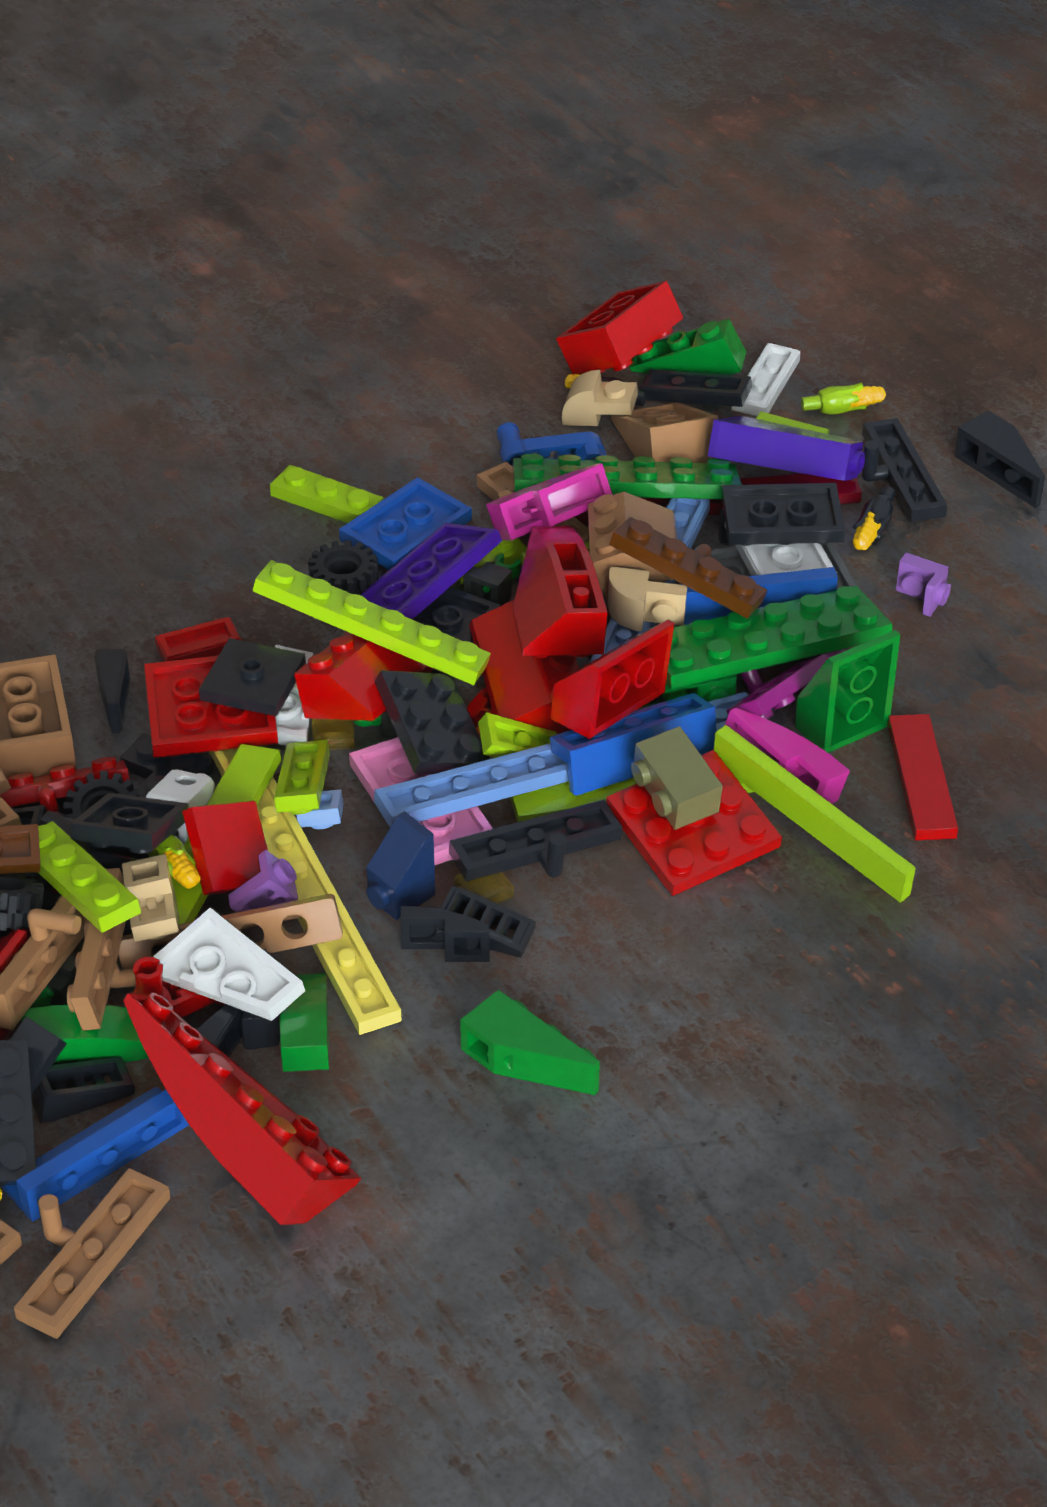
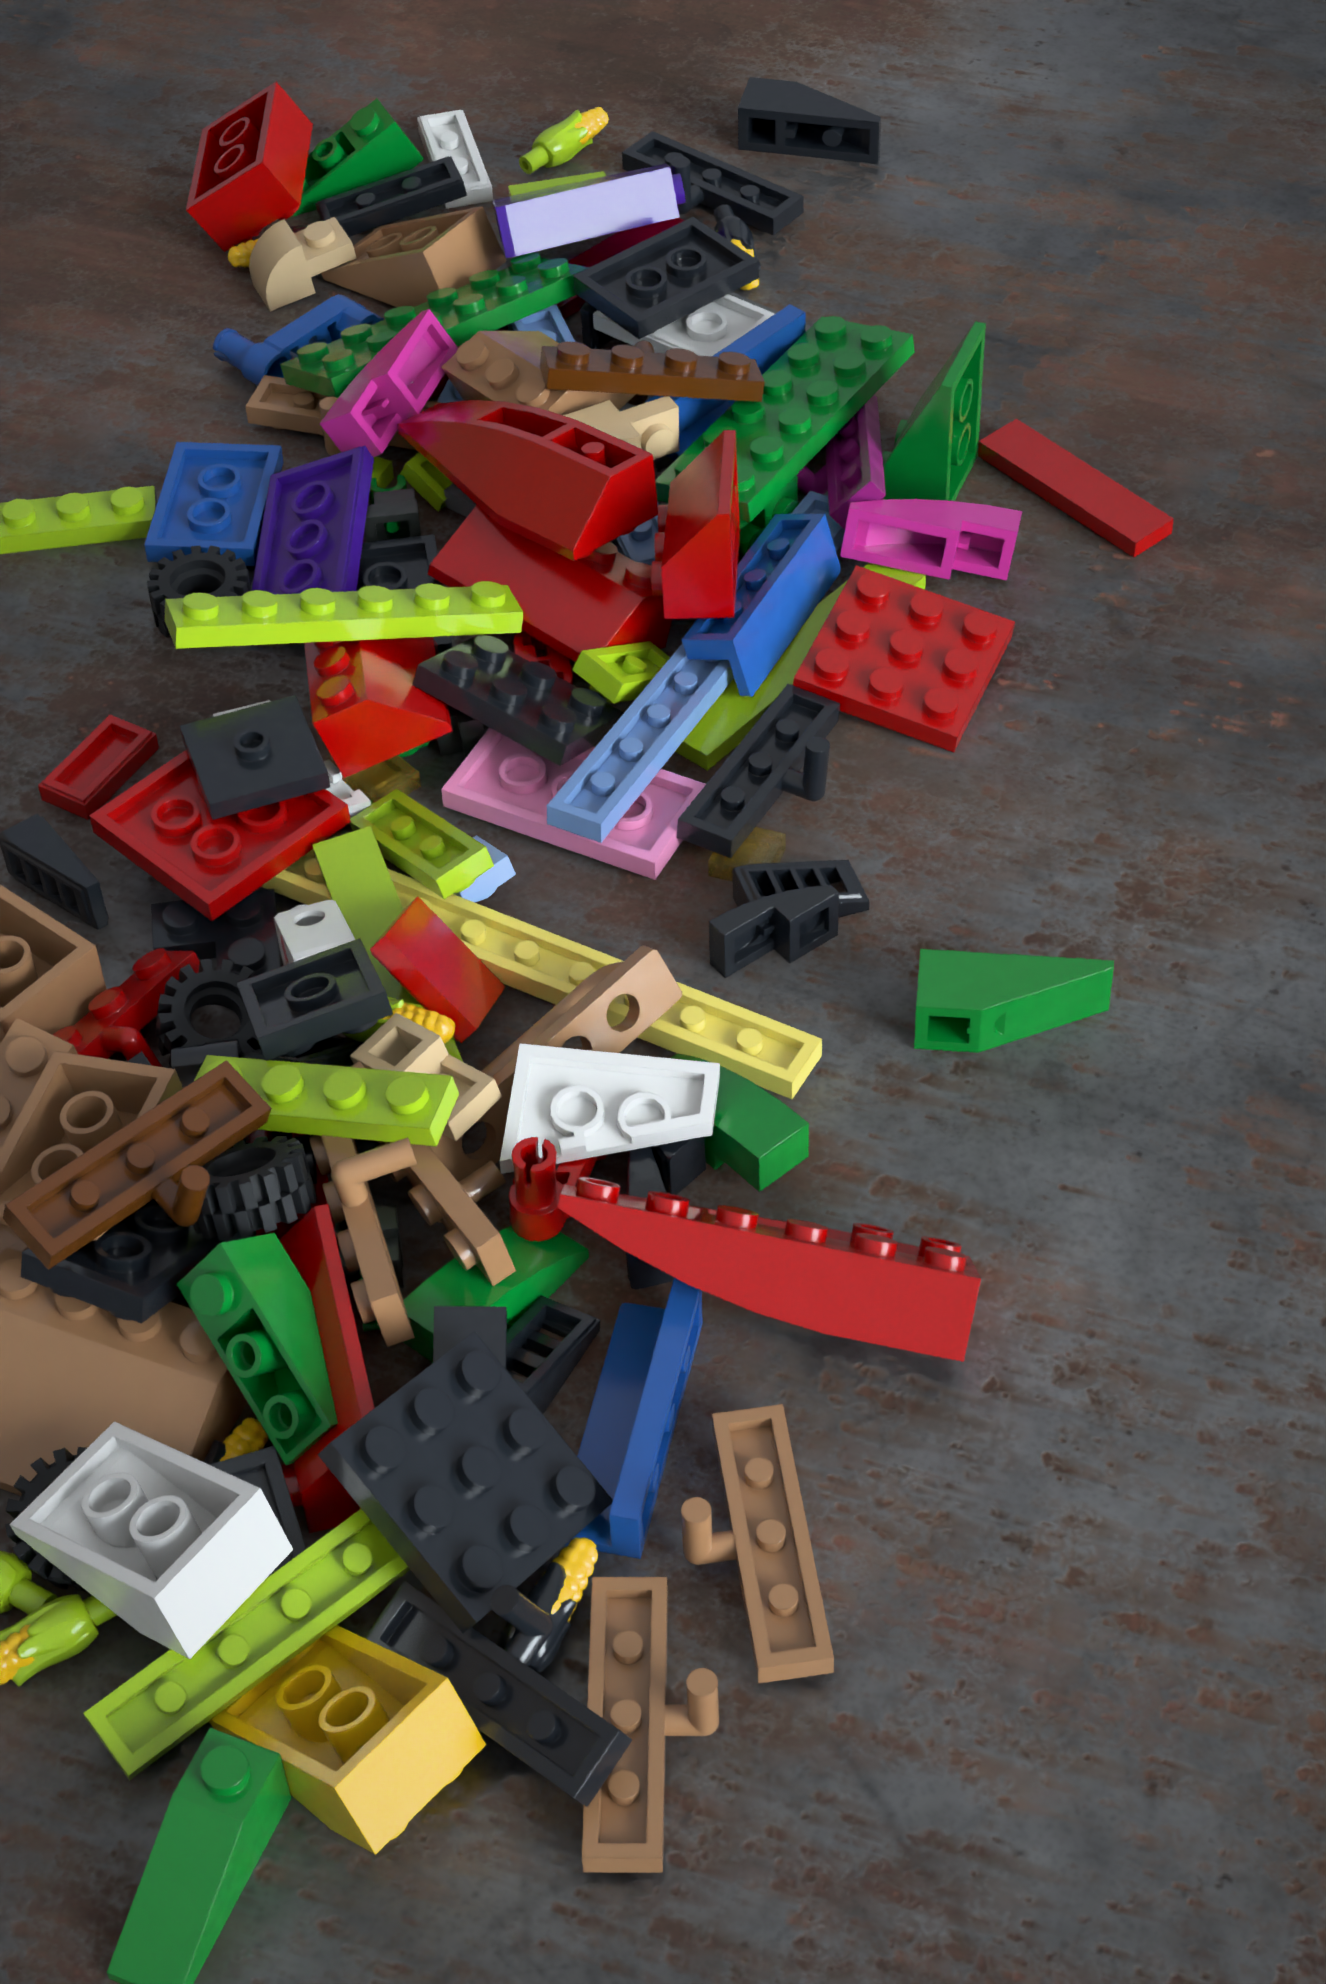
camera: 35 degrees left, 5 degrees up
medium lavender bracket [228,850,298,928] -> none
dark blue slope [366,811,435,921] -> none
olive brick [631,726,723,830] -> none
lime tile [714,725,916,903] -> none
medium lavender bracket [896,552,951,617] -> none

